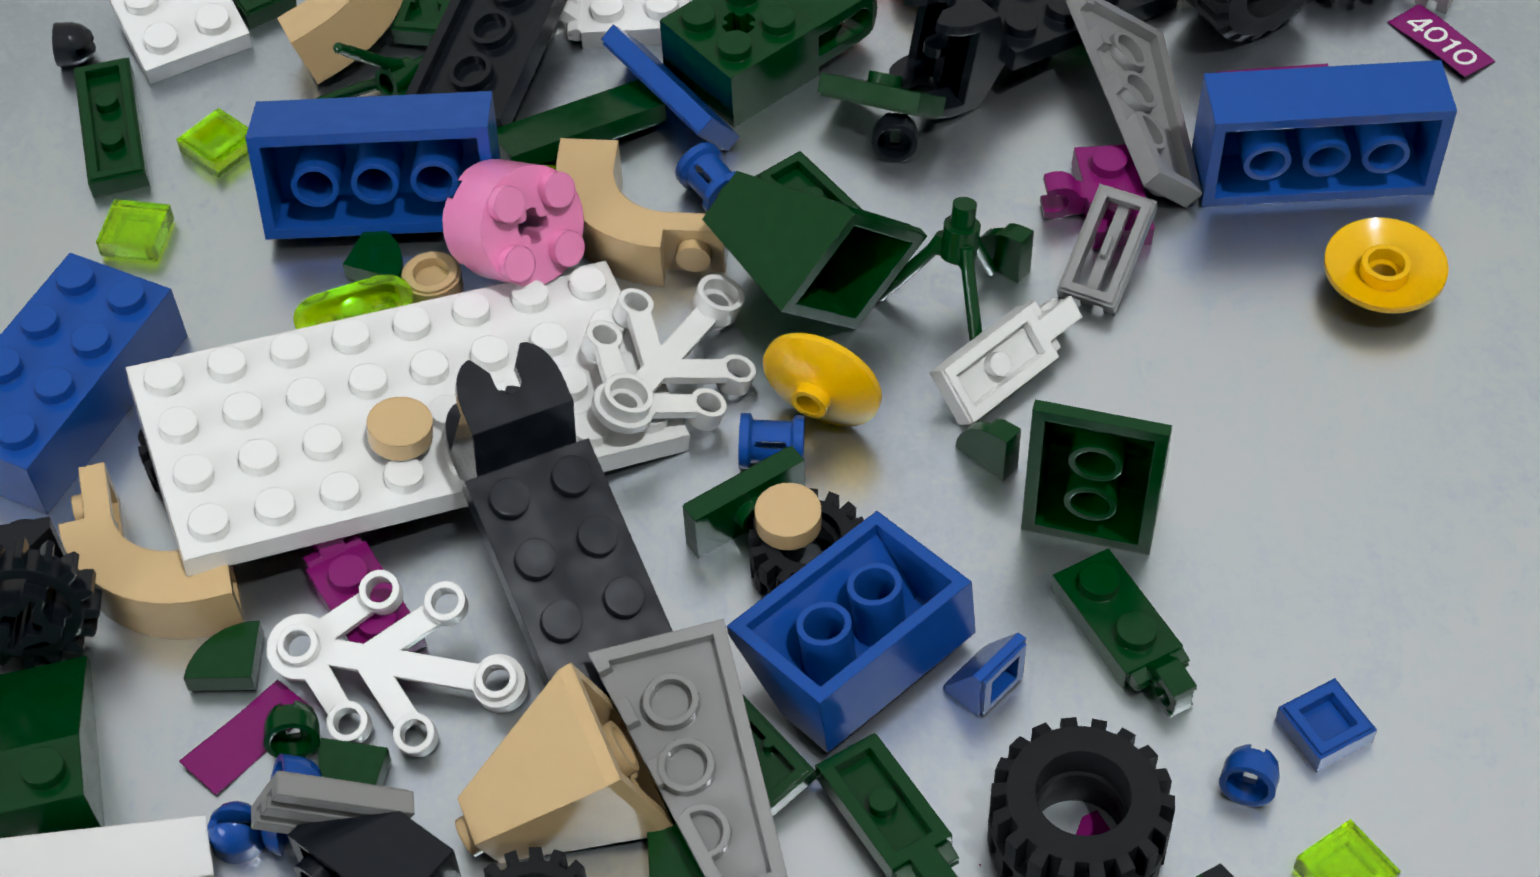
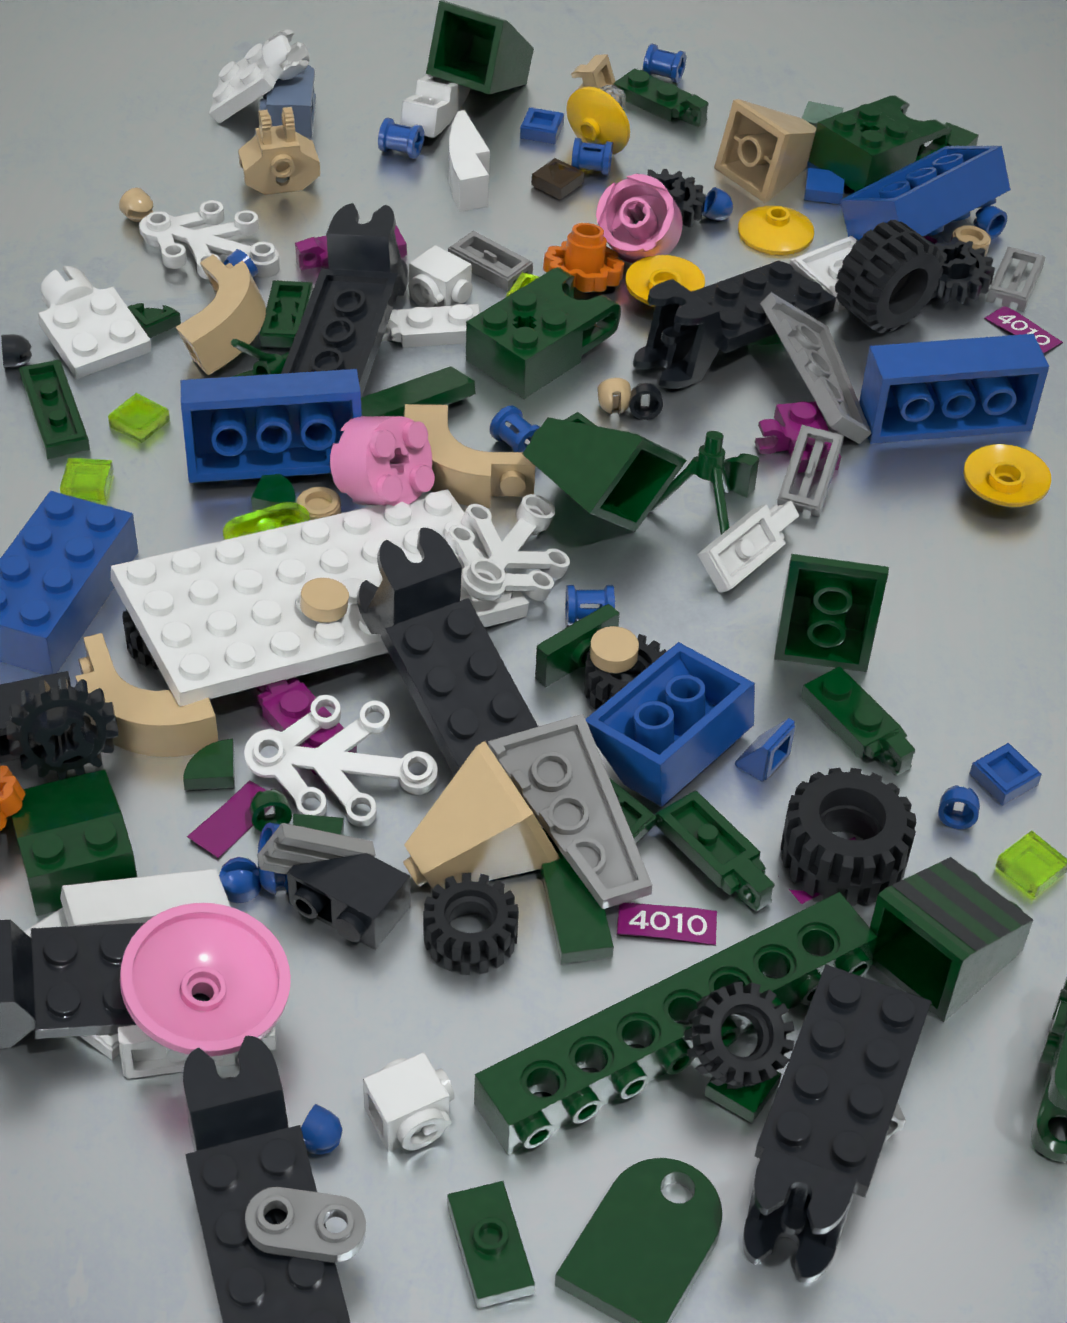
camera: 10 degrees left, 5 degrees down
blue tile [601,24,740,152] -> none
yellow dish [763,333,882,426] -> none
dark green plate [817,70,946,119] -> none
dark green tile [955,418,1021,481] -> none
none -> tan hinge [597,378,631,414]

